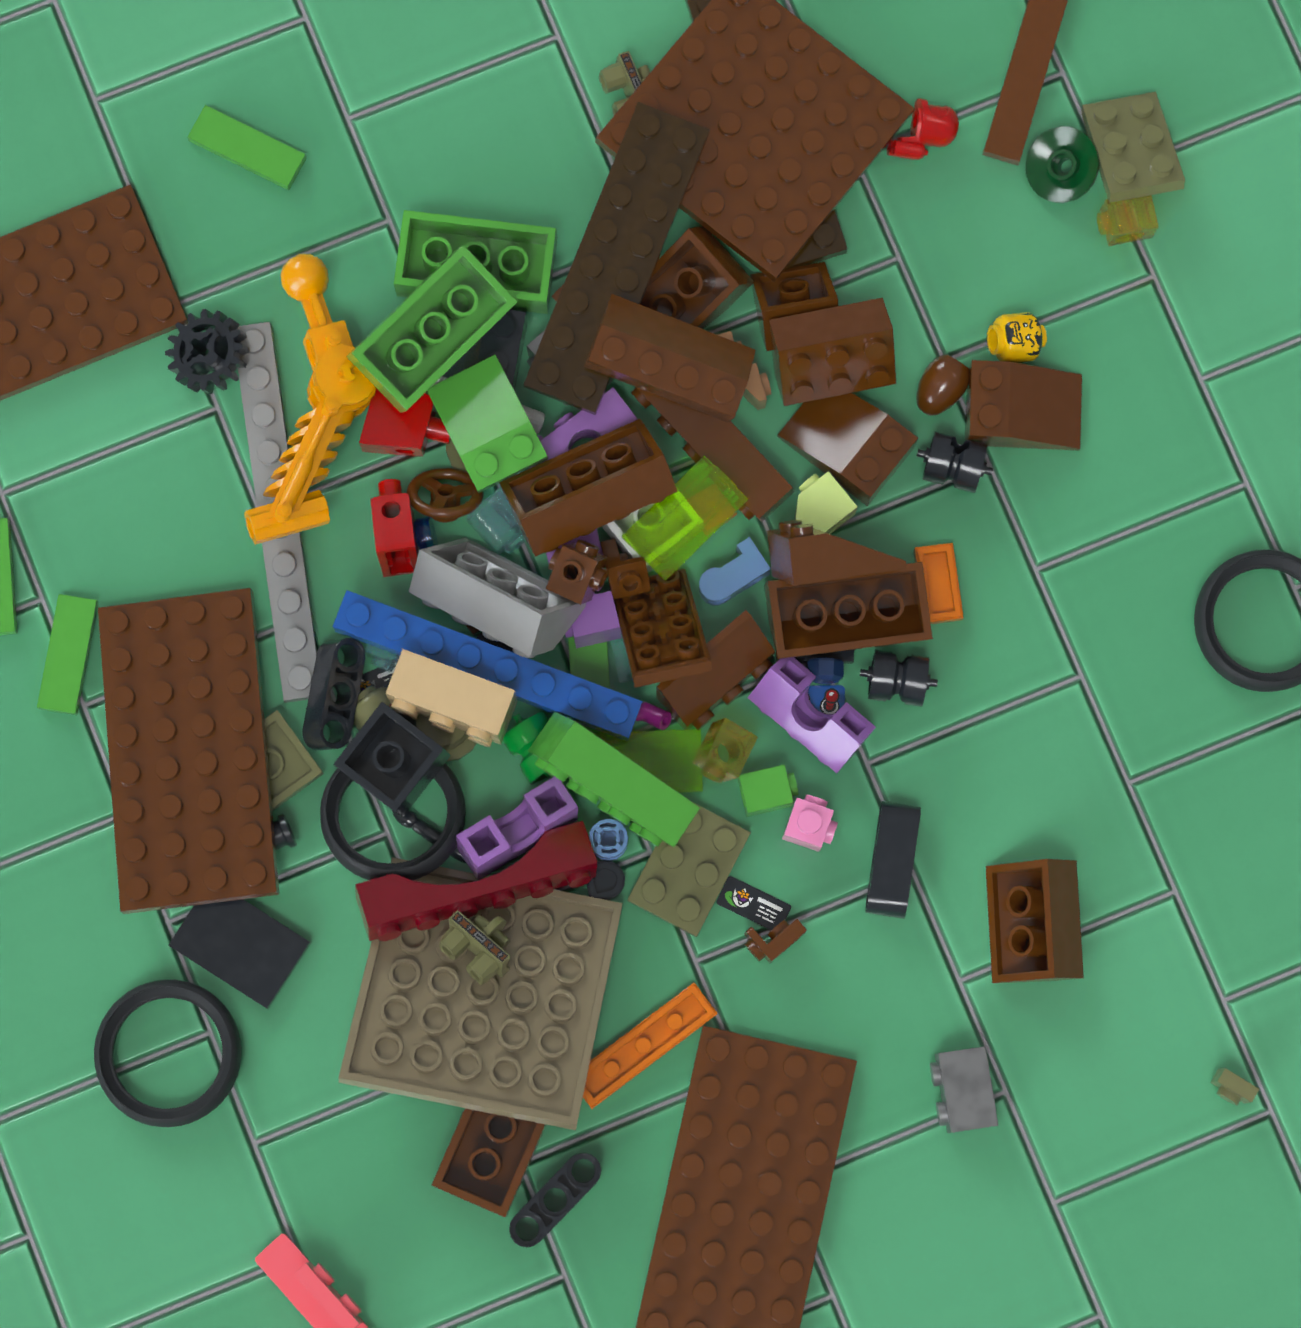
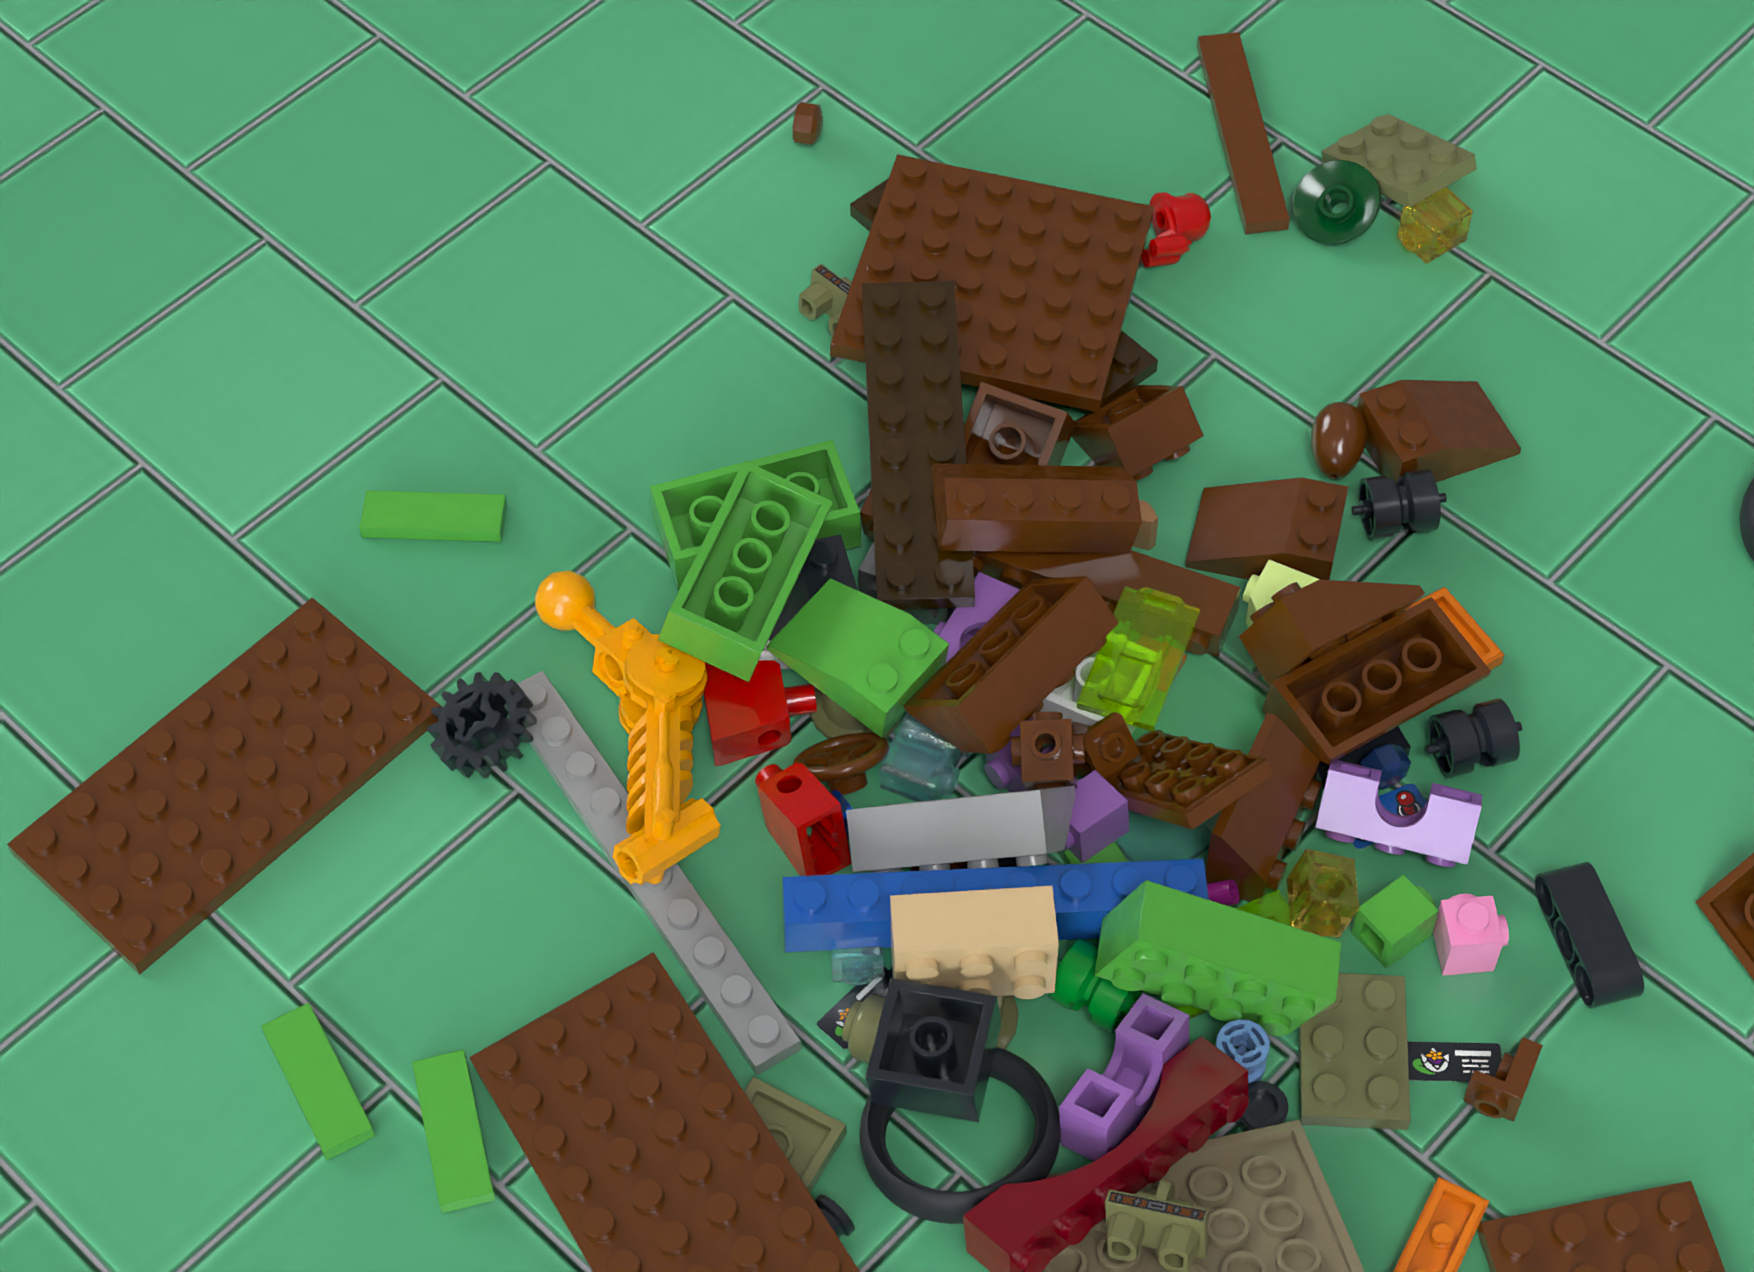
camera: 20 degrees left, 25 degrees down
black beam [302,638,365,750] -> none
black piece [392,810,466,863] -> none
medium blue leg [699,537,771,606] -> none
reddish brown brick [769,297,896,406] -> none
yellow head [987,312,1047,363] -> none

